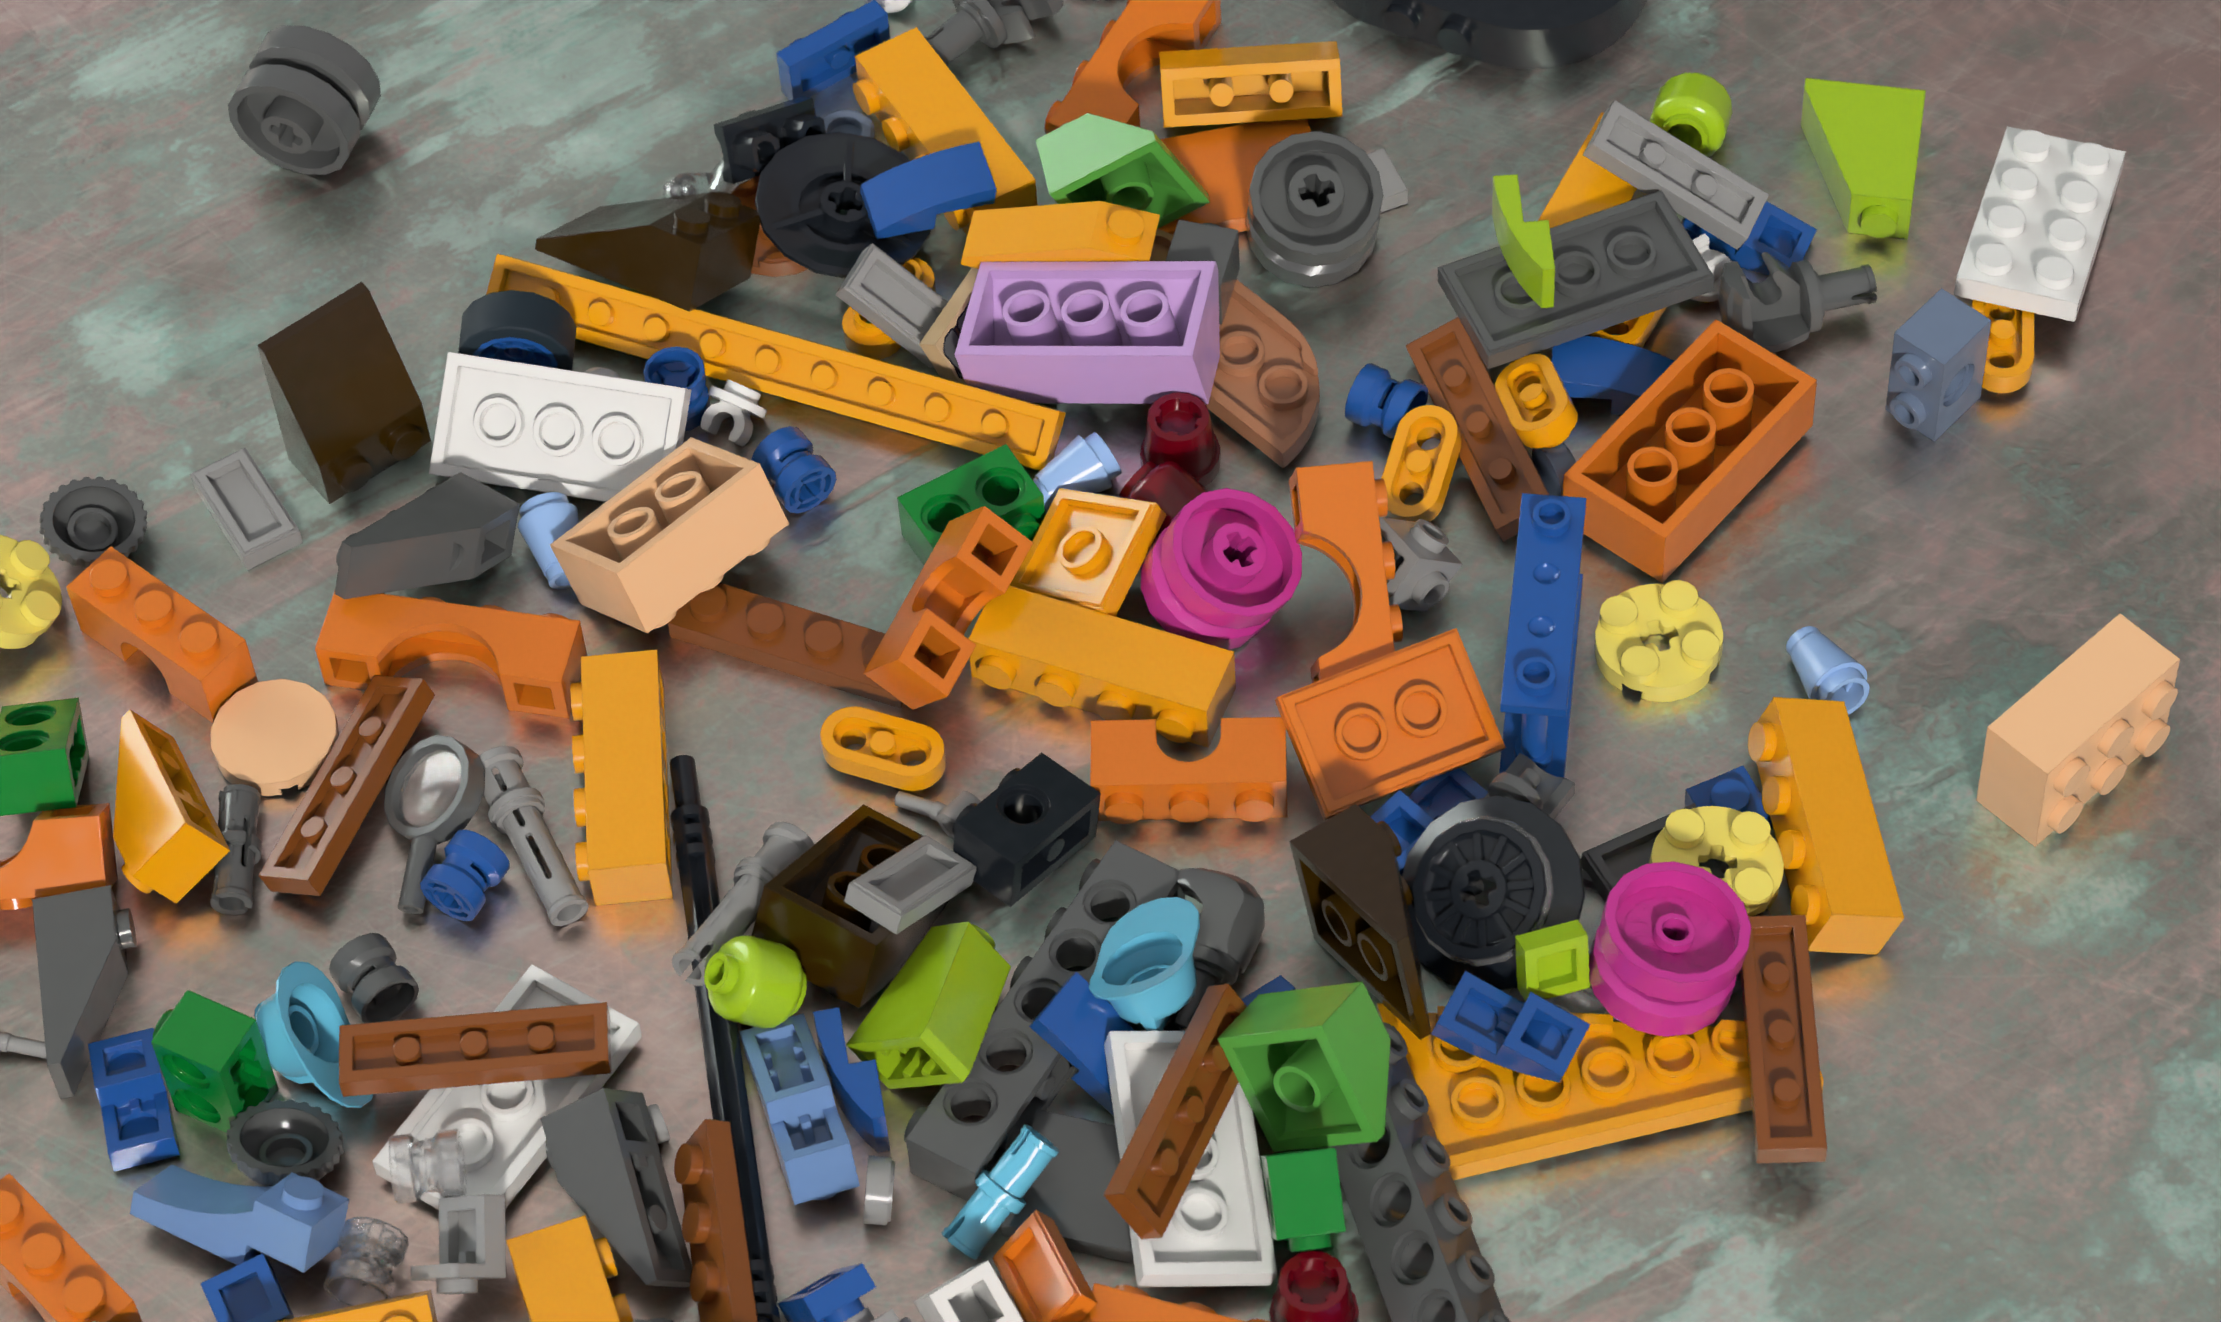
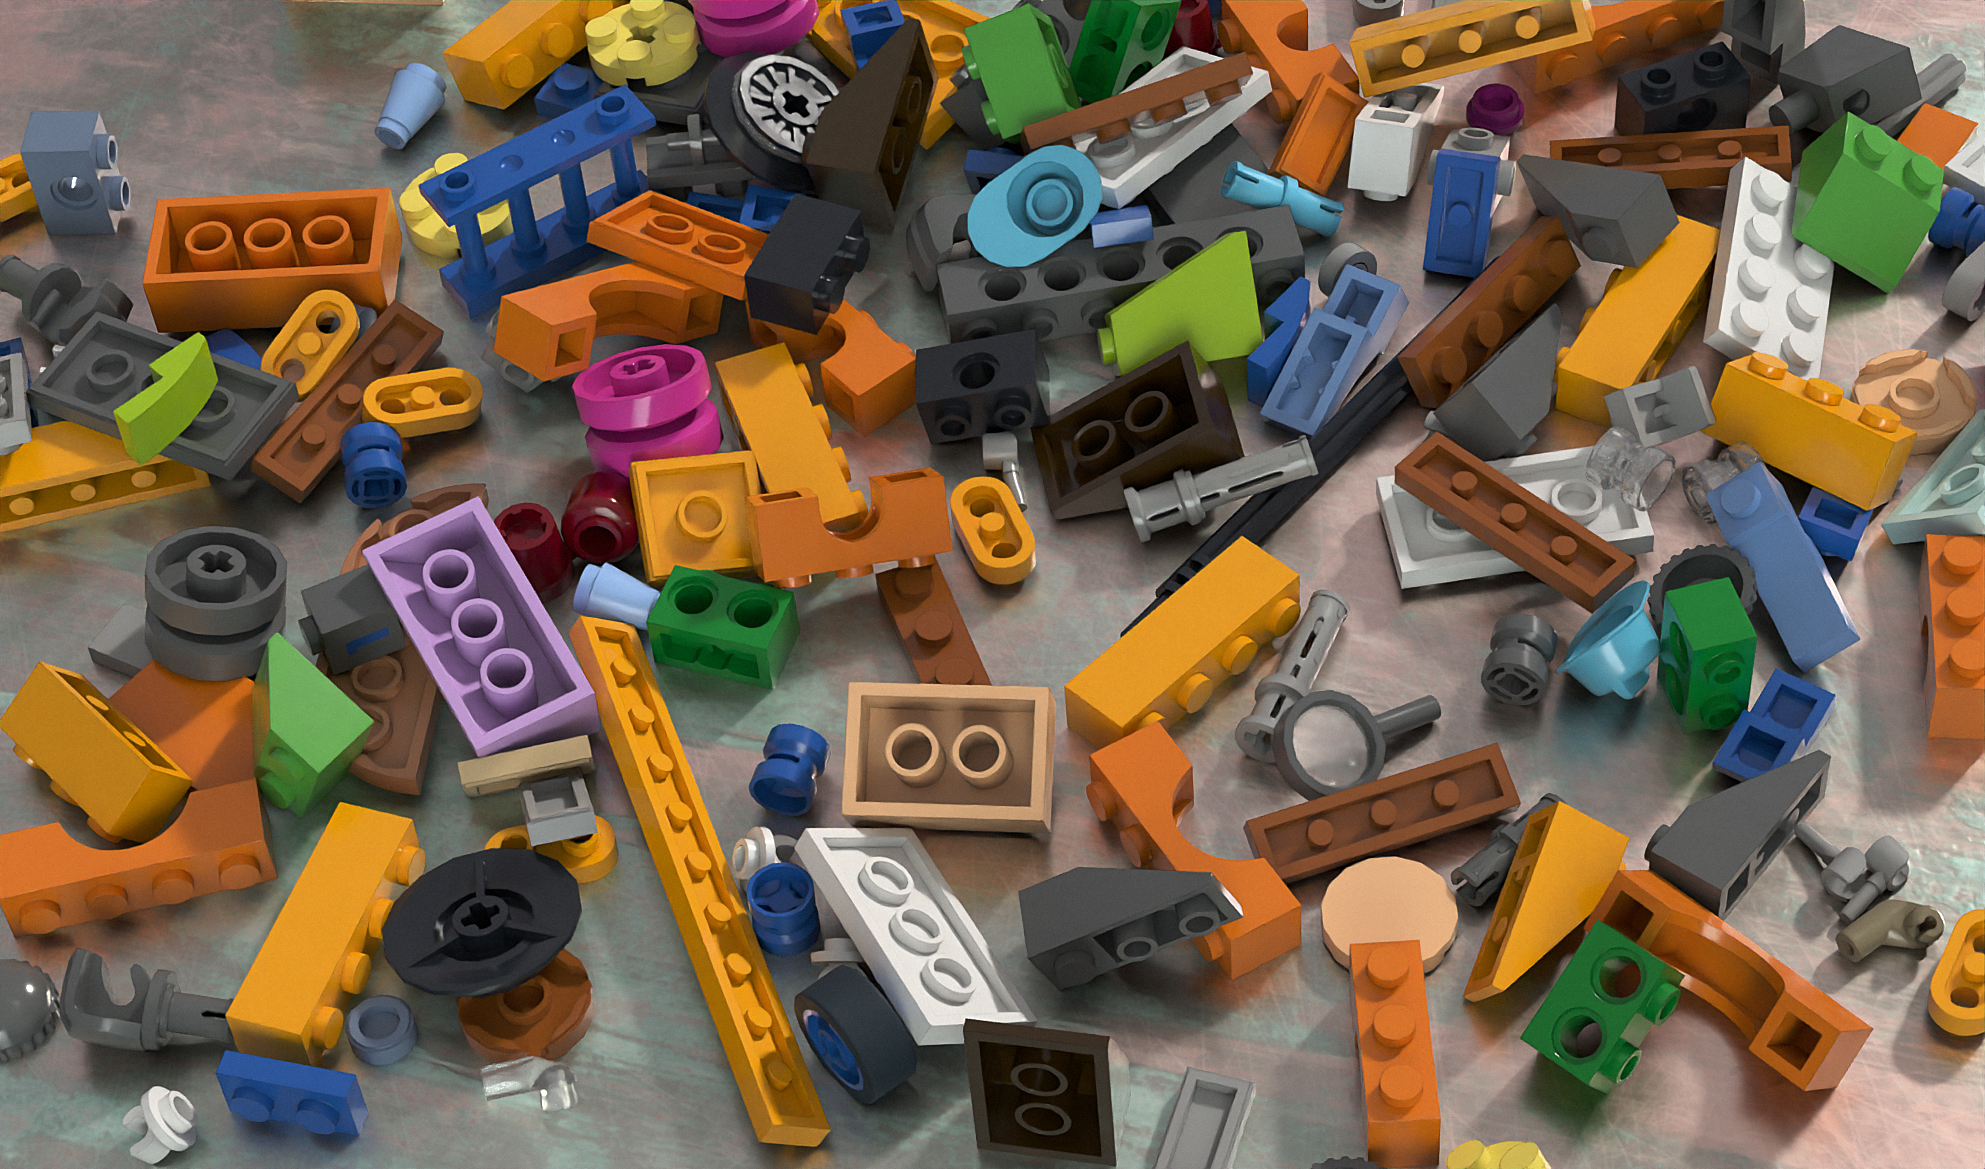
camera: 130 degrees left, 5 degrees down
blue wheel [420,830,510,921] -> none
light blue cone [517,492,579,589] -> none
dark brown slope [535,192,760,312] -> none
lime head [704,935,807,1029] -> none
black hips [713,96,826,184] -> none
light grey tile [844,835,977,934] -> none
blue slope [860,142,997,239] -> none
light orange slope [960,201,1160,269] -> none
lime plate [1515,919,1590,1001] -> none
none -> black brick [744,193,870,335]

